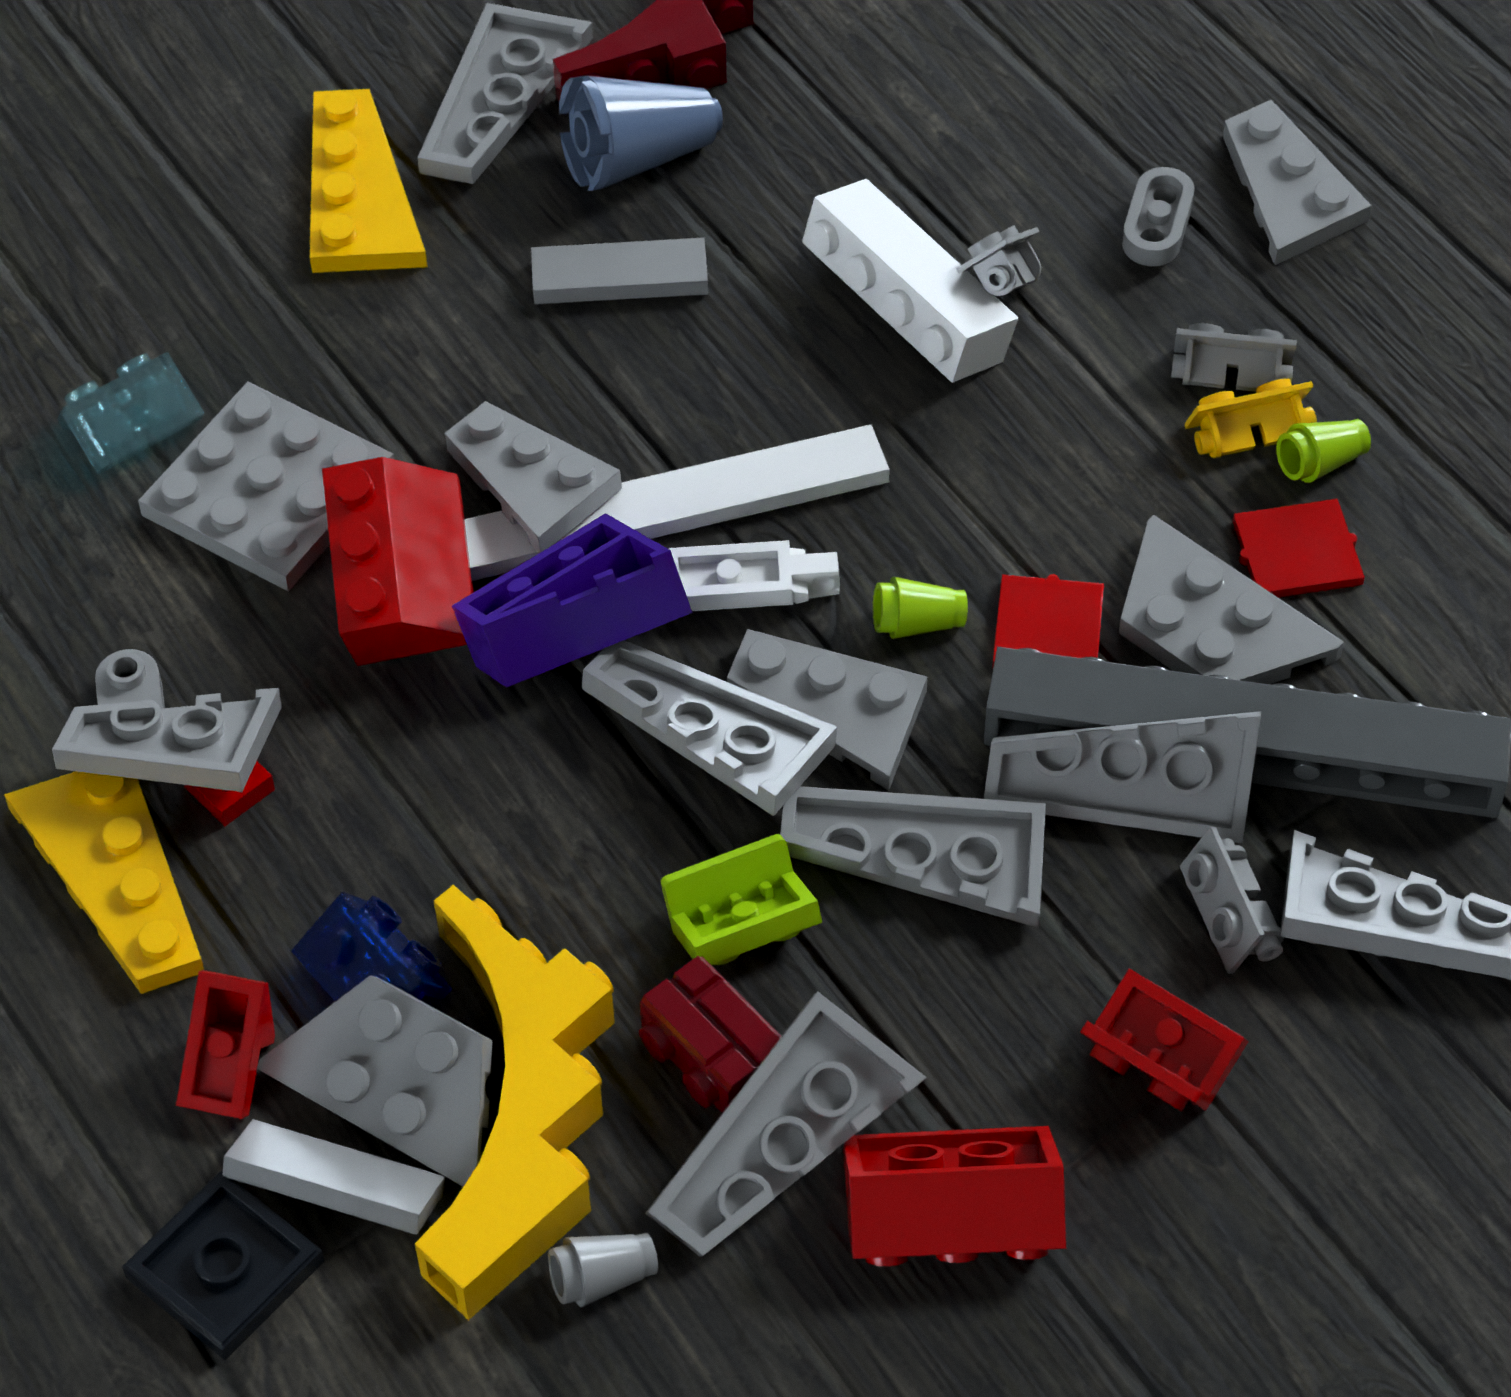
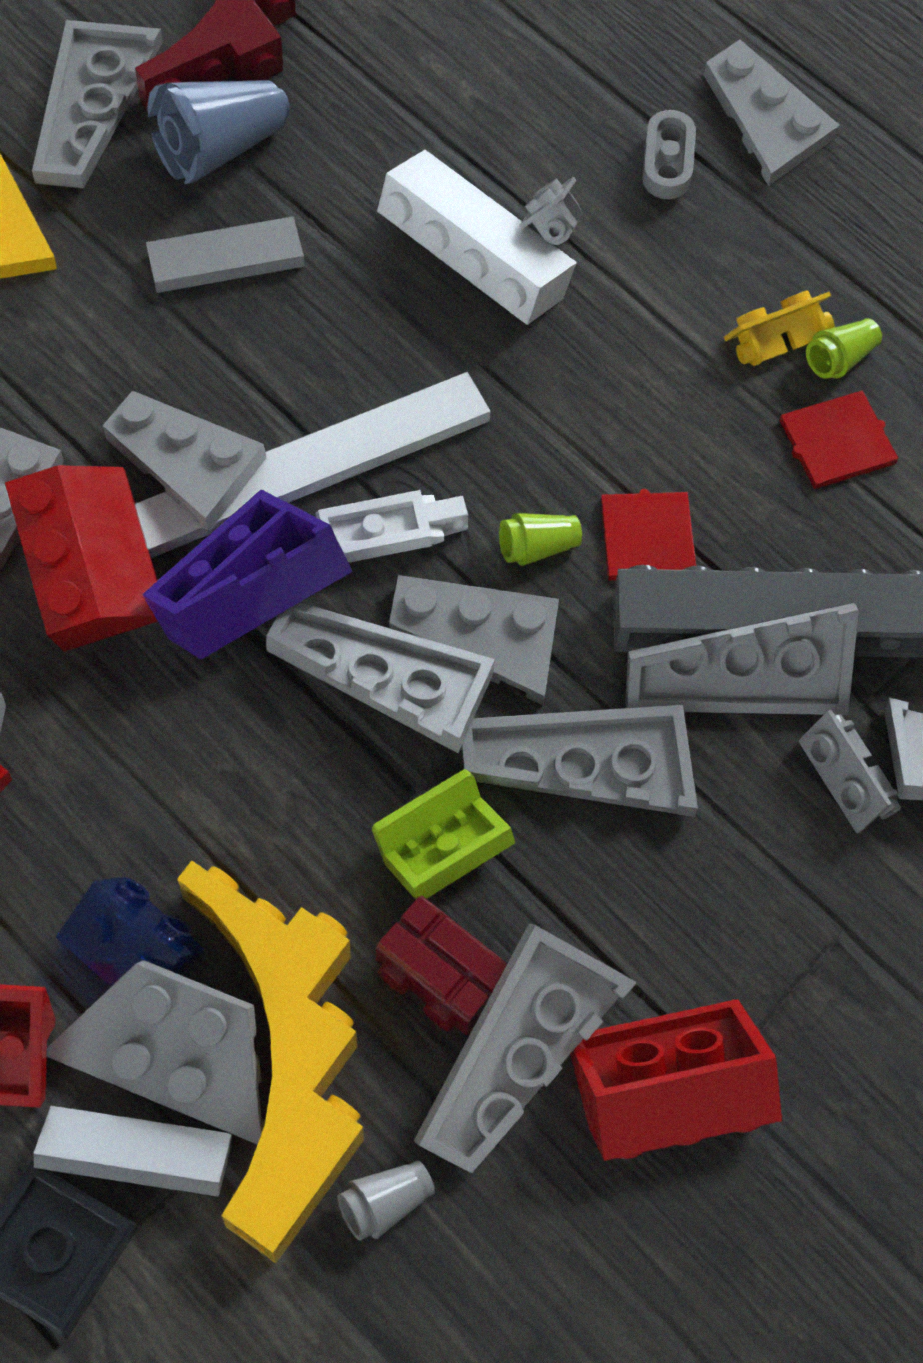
camera: 15 degrees left, 10 degrees up
red bracket [1080,968,1249,1112] -> none
light grey wing [1119,515,1344,684] -> none
light grey hinge [1171,323,1297,392] -> none

